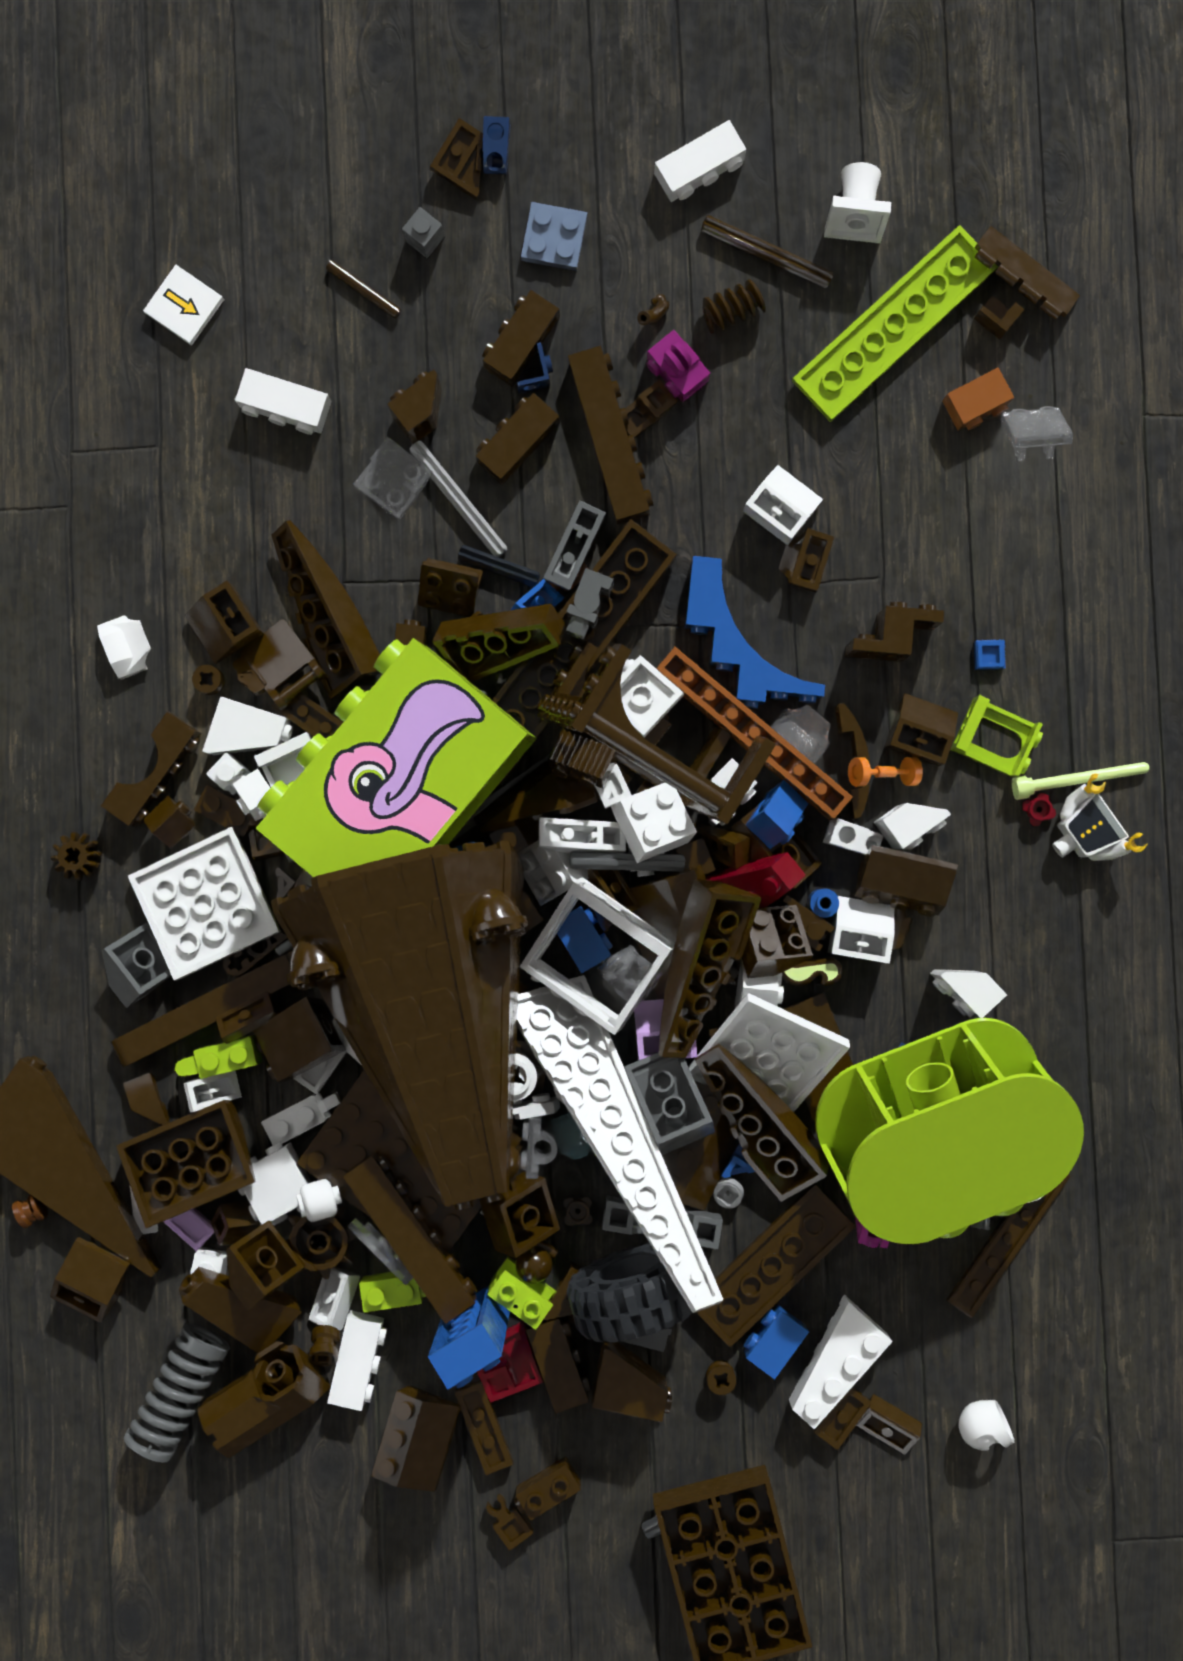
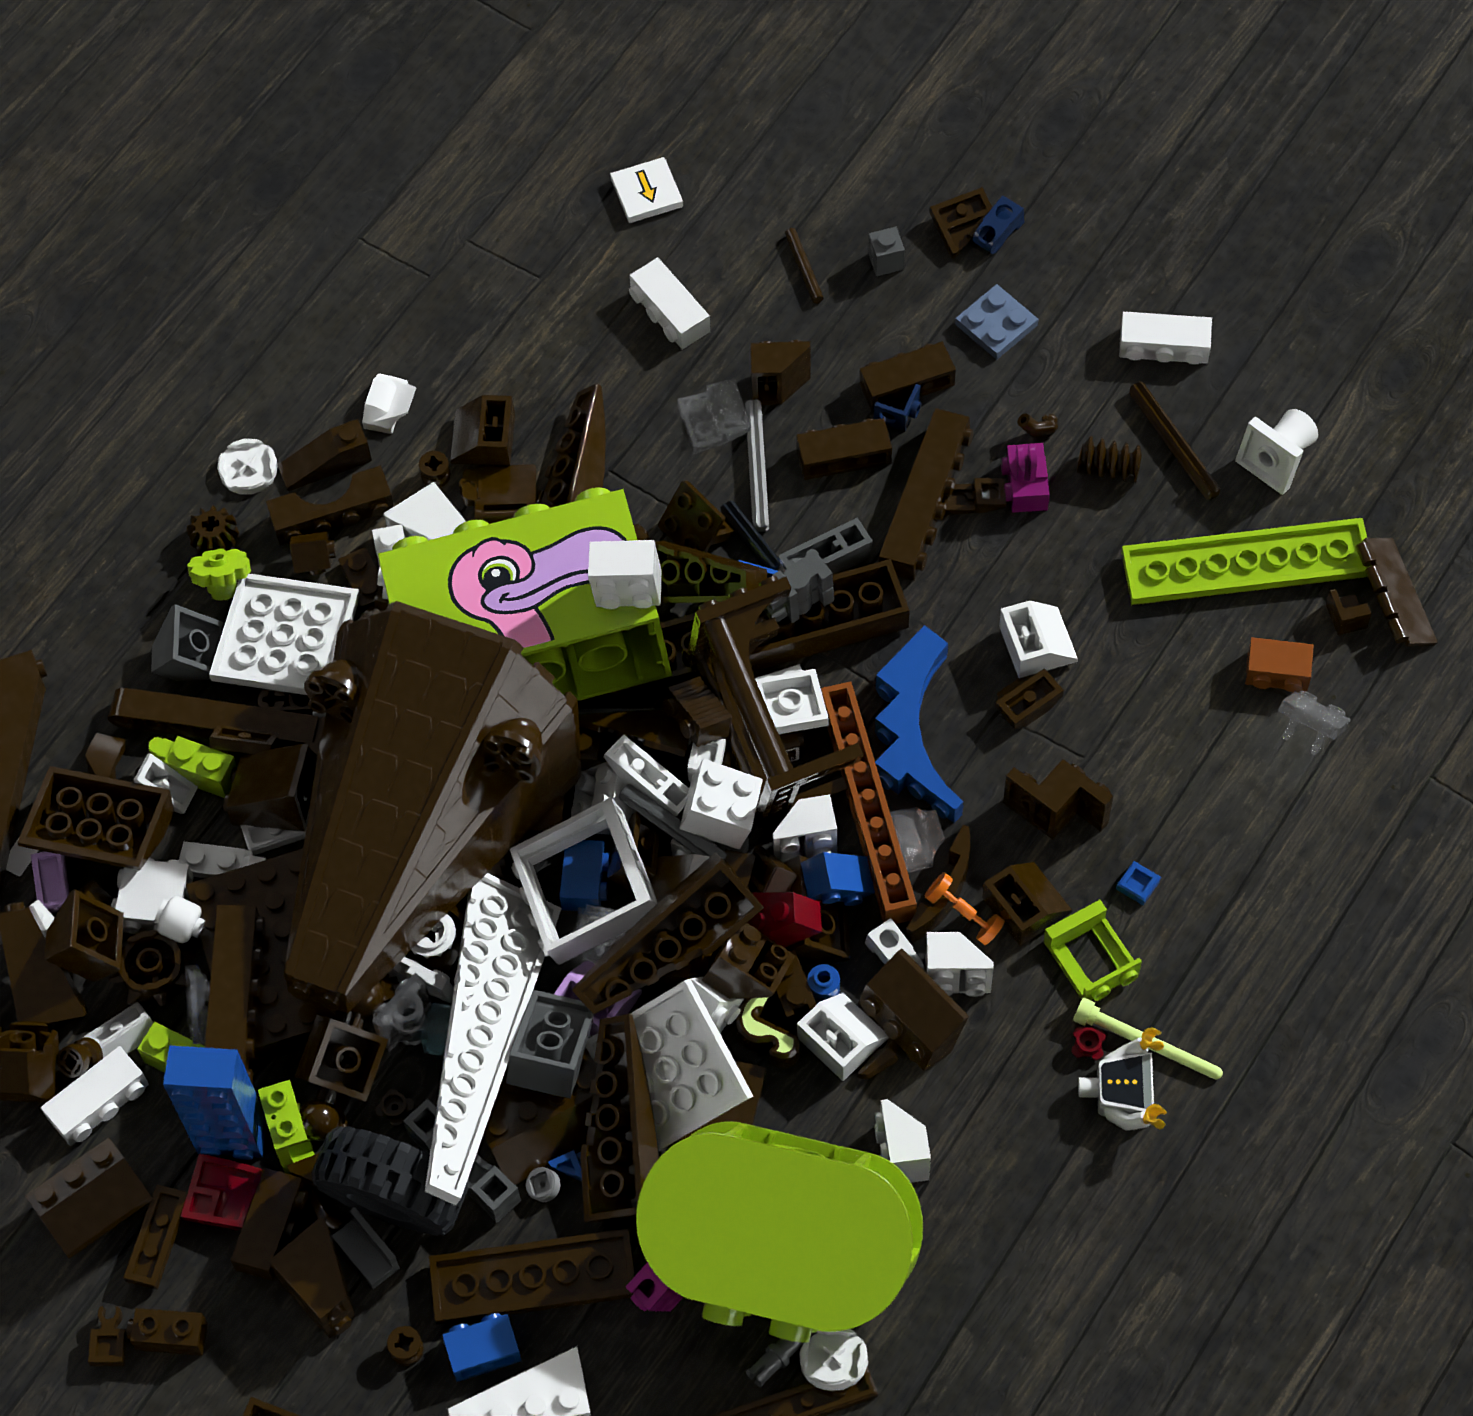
camera: 40 degrees right, 25 degrees down
none -> lime plant [187,548,251,600]
none -> white tile [217,439,278,494]
none -> dark brown slope [278,419,372,491]
none -> white brick [588,540,662,609]

